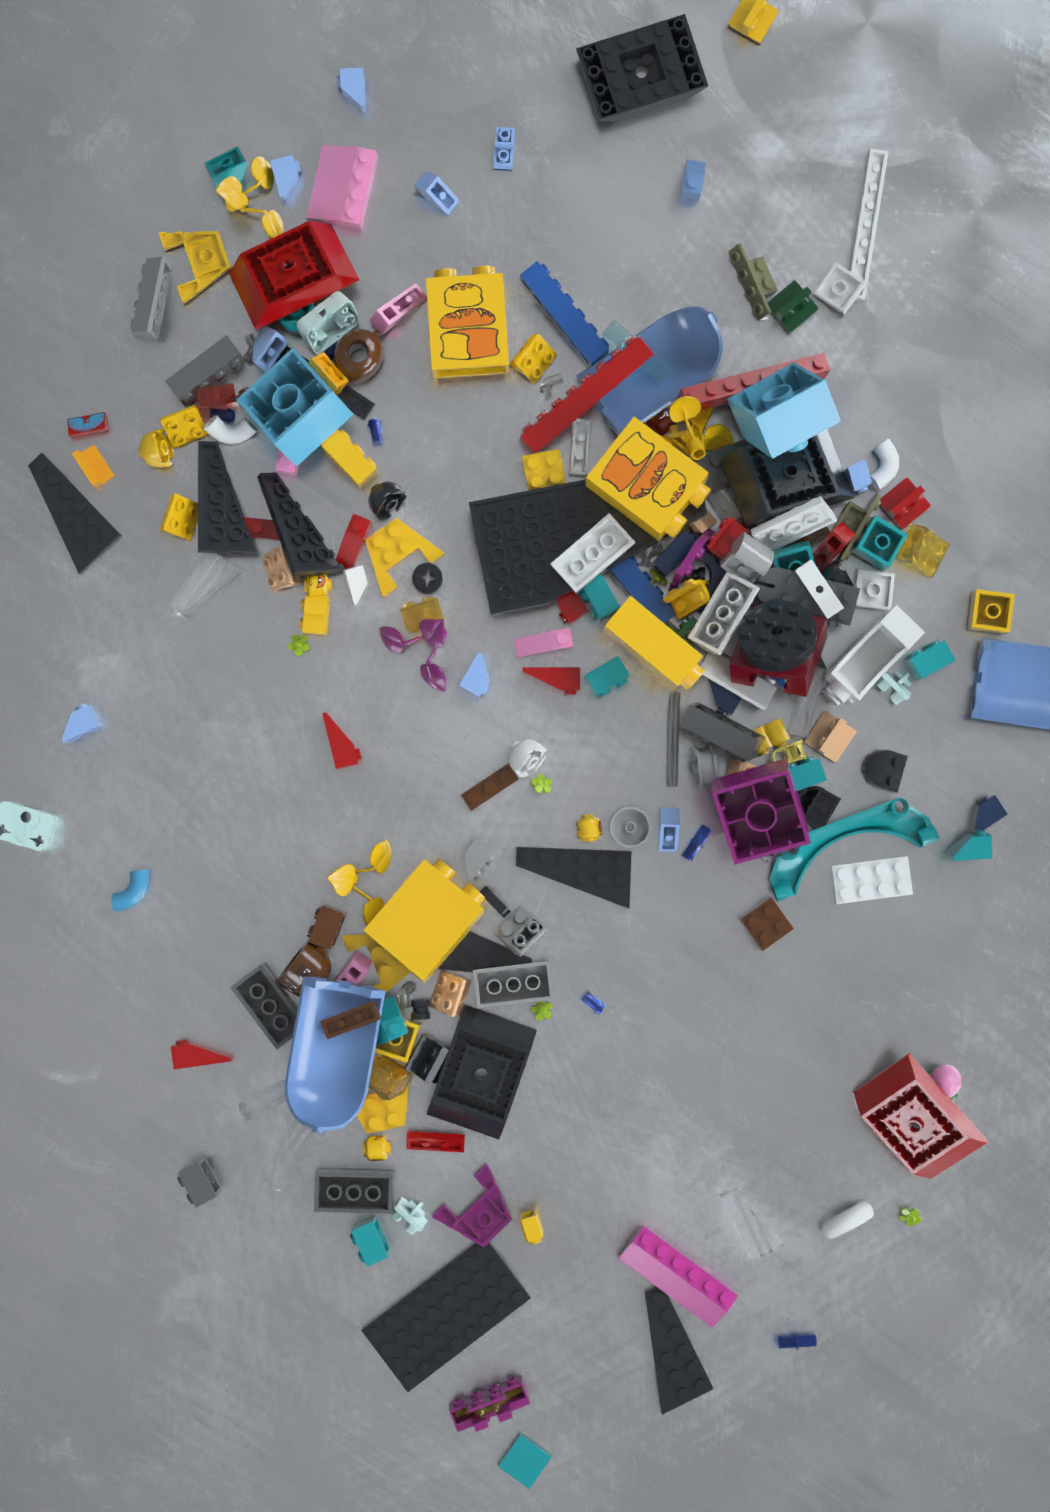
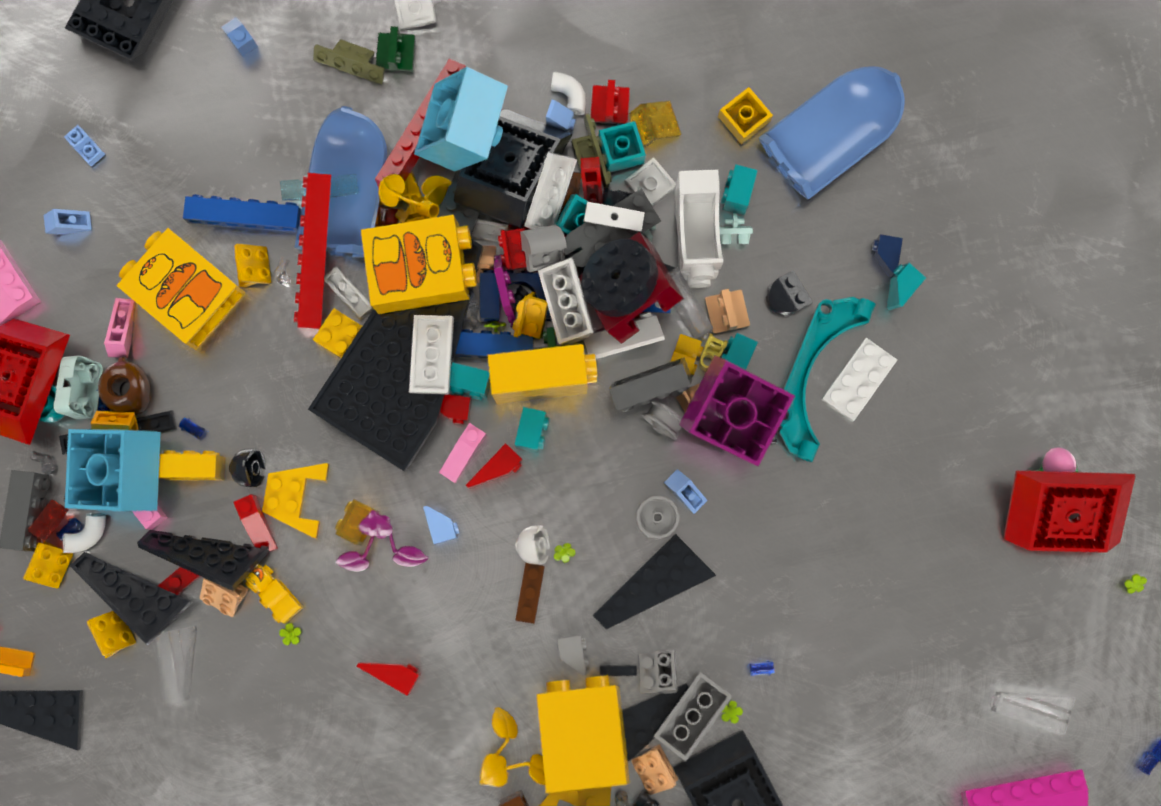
camera: 50 degrees left, 5 degrees down
yellow cylinder [138,429,174,468] -> none
light blue slope [252,326,289,372] -> none
white tile [343,565,367,605] -> none
black gear [412,562,443,593] -> none
yellow head [576,814,602,842] -> none
light grey axle [667,692,680,787] -> none
clear blue axle [682,825,711,862] -> none
dark blue slope [707,678,742,716] -> none
reddish brown brick [738,897,794,951] -> none
black slope [799,786,841,829] -> none
white cylinder [822,1201,873,1238] -> none

